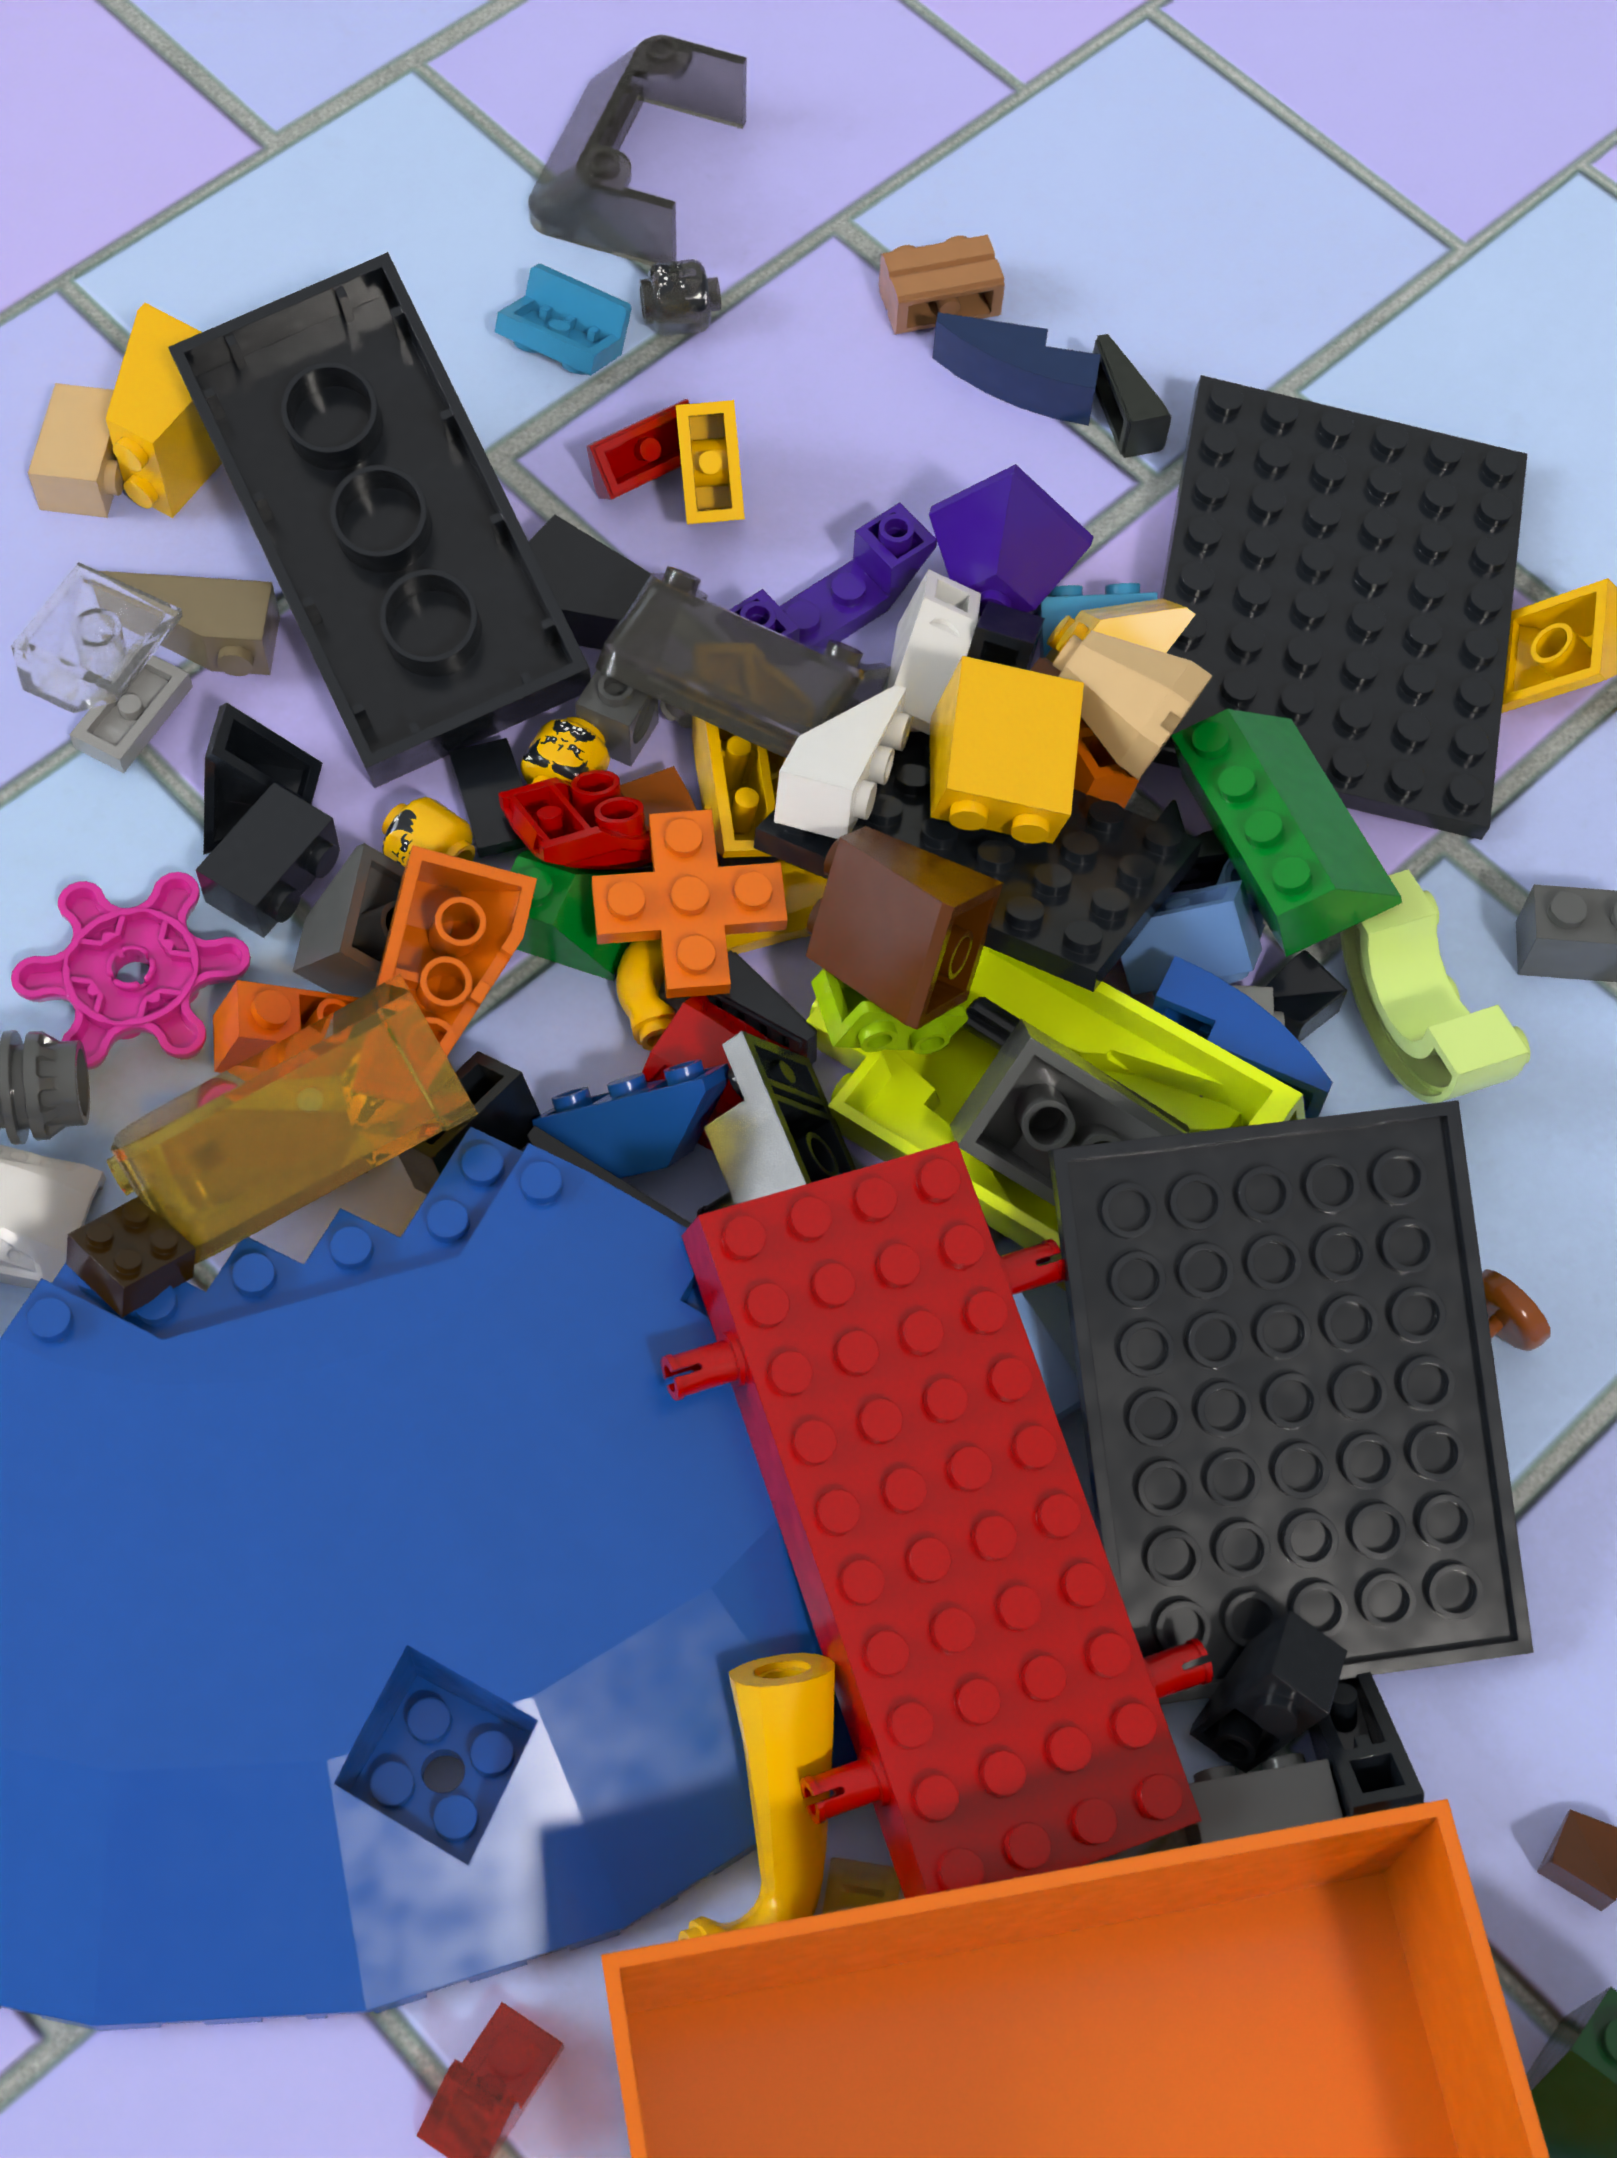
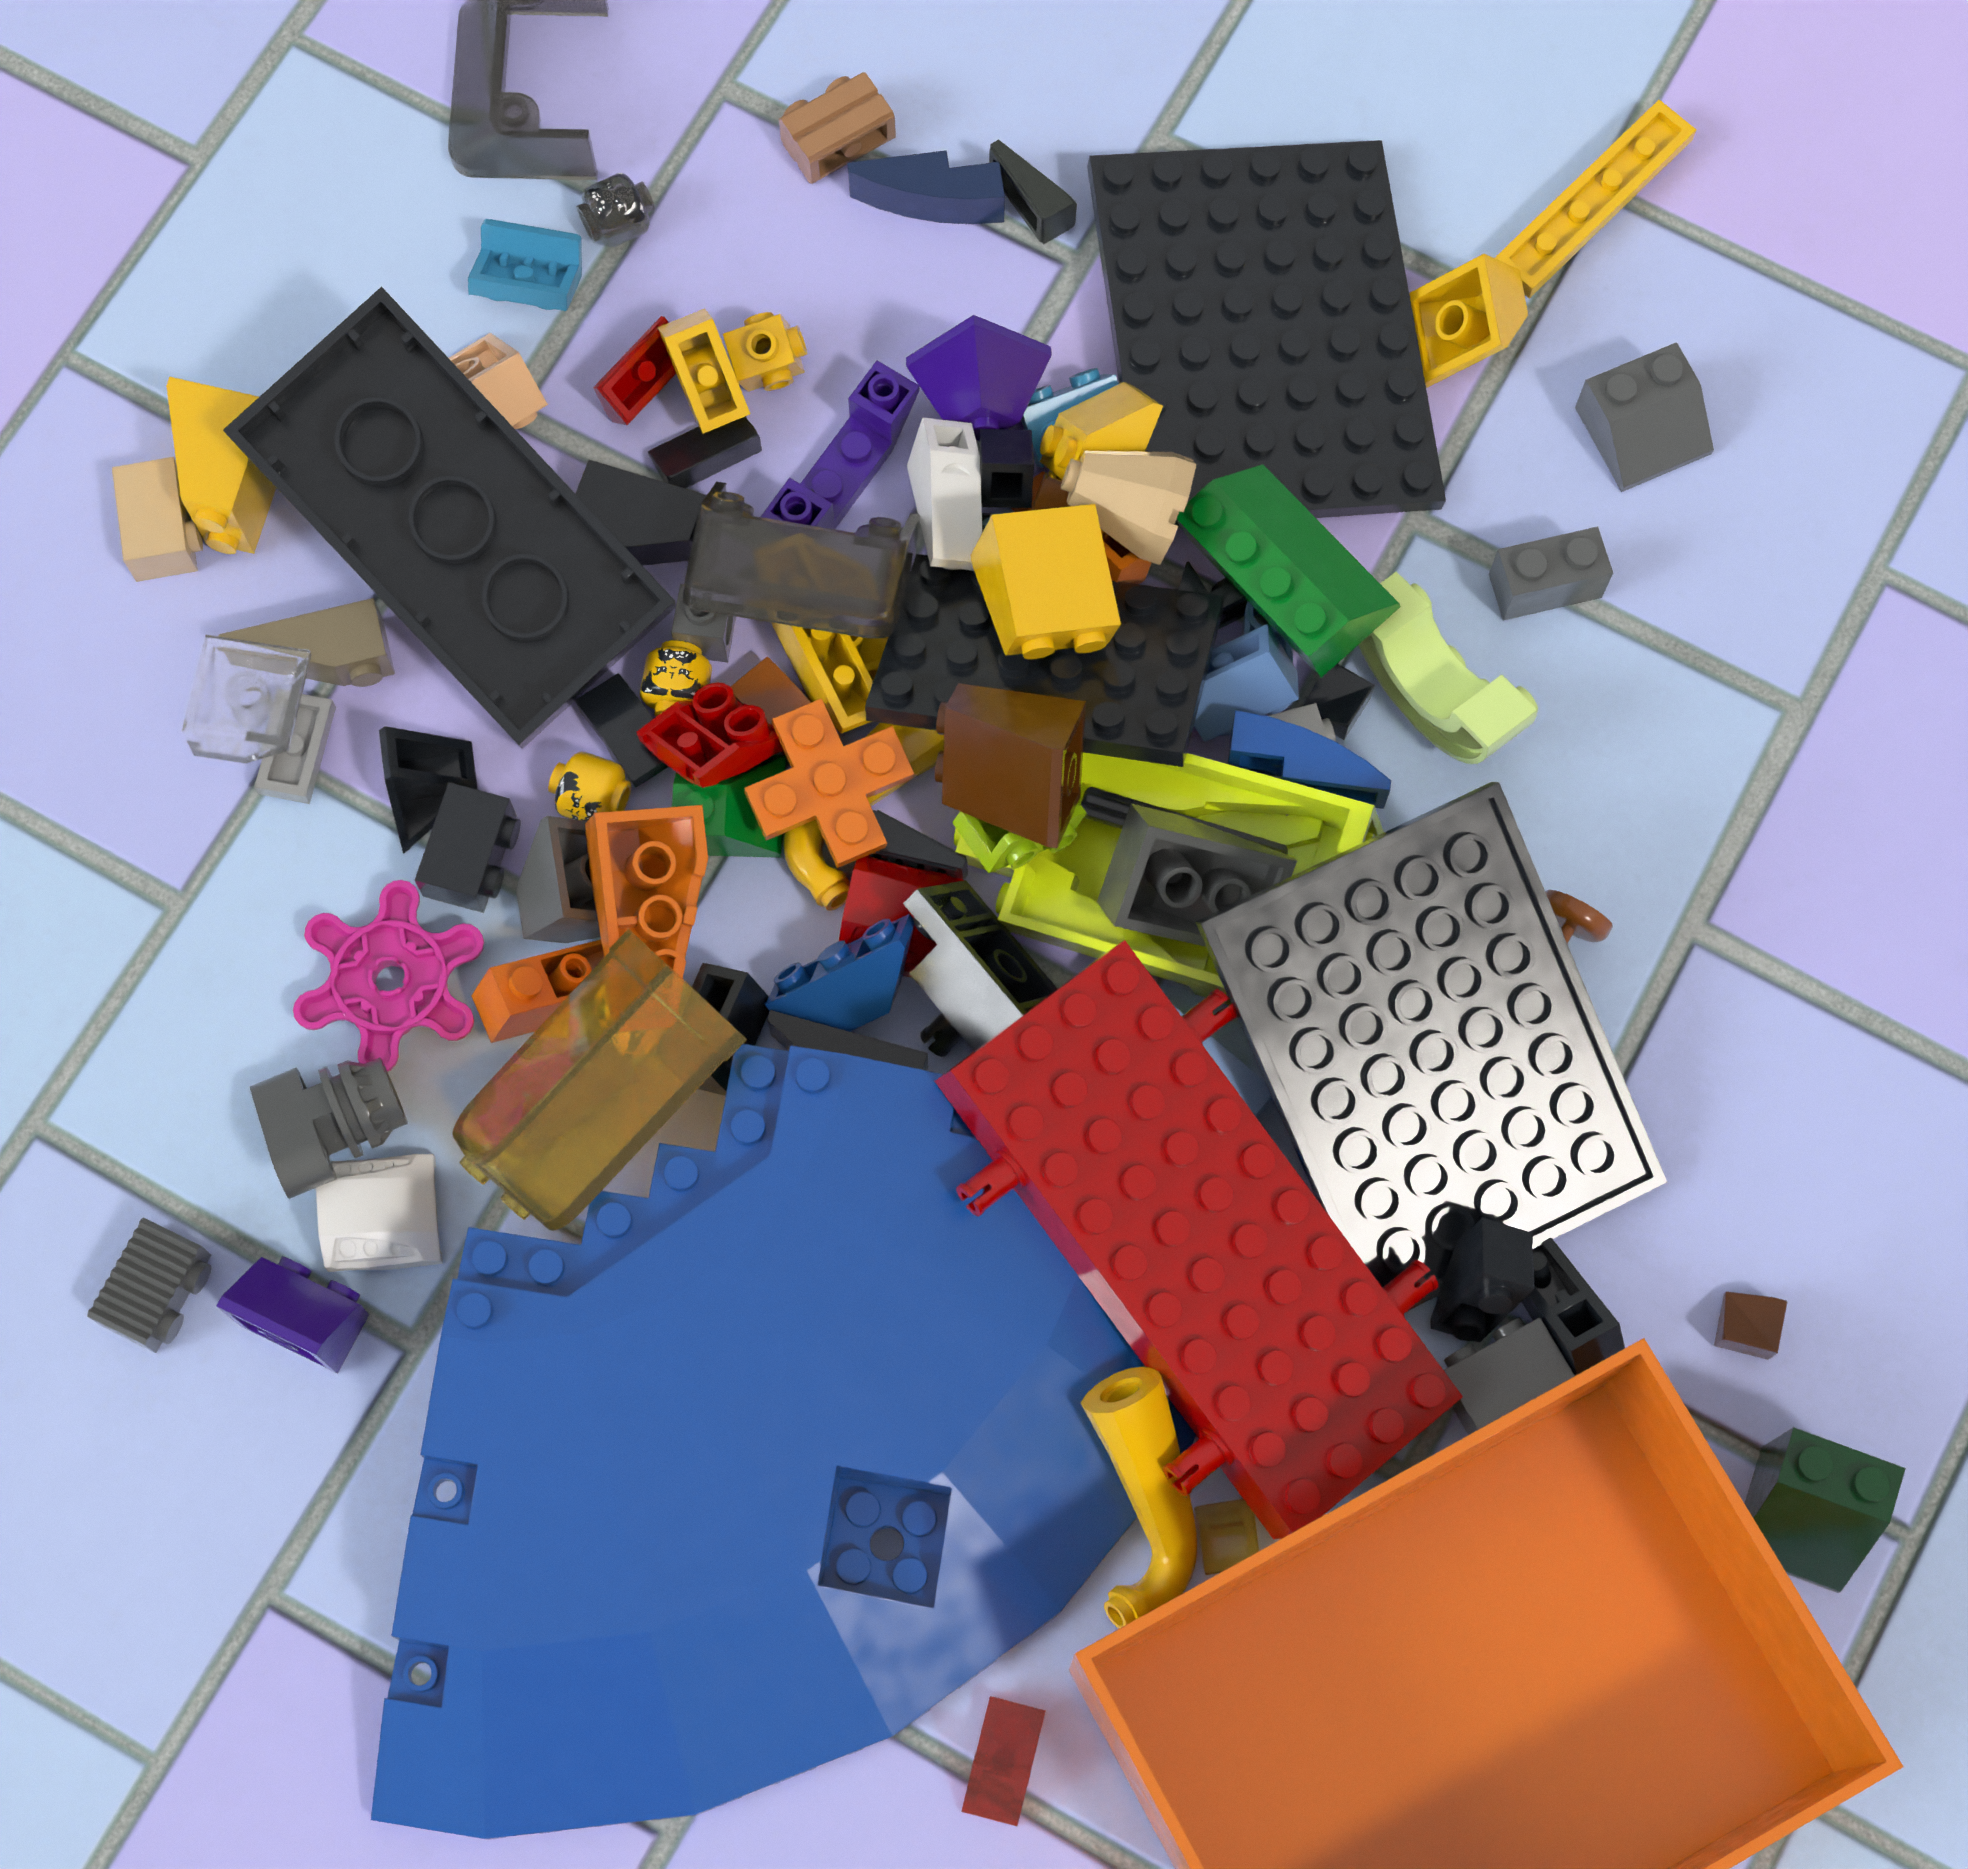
camera: 15 degrees left, 10 degrees up
dark brown piece [66,1196,196,1318] -> none
white slope [774,685,912,839] -> none
none -> light nougat slope [449,333,548,430]
none -> black slope [648,416,762,488]
none -> yellow brick [723,312,808,392]

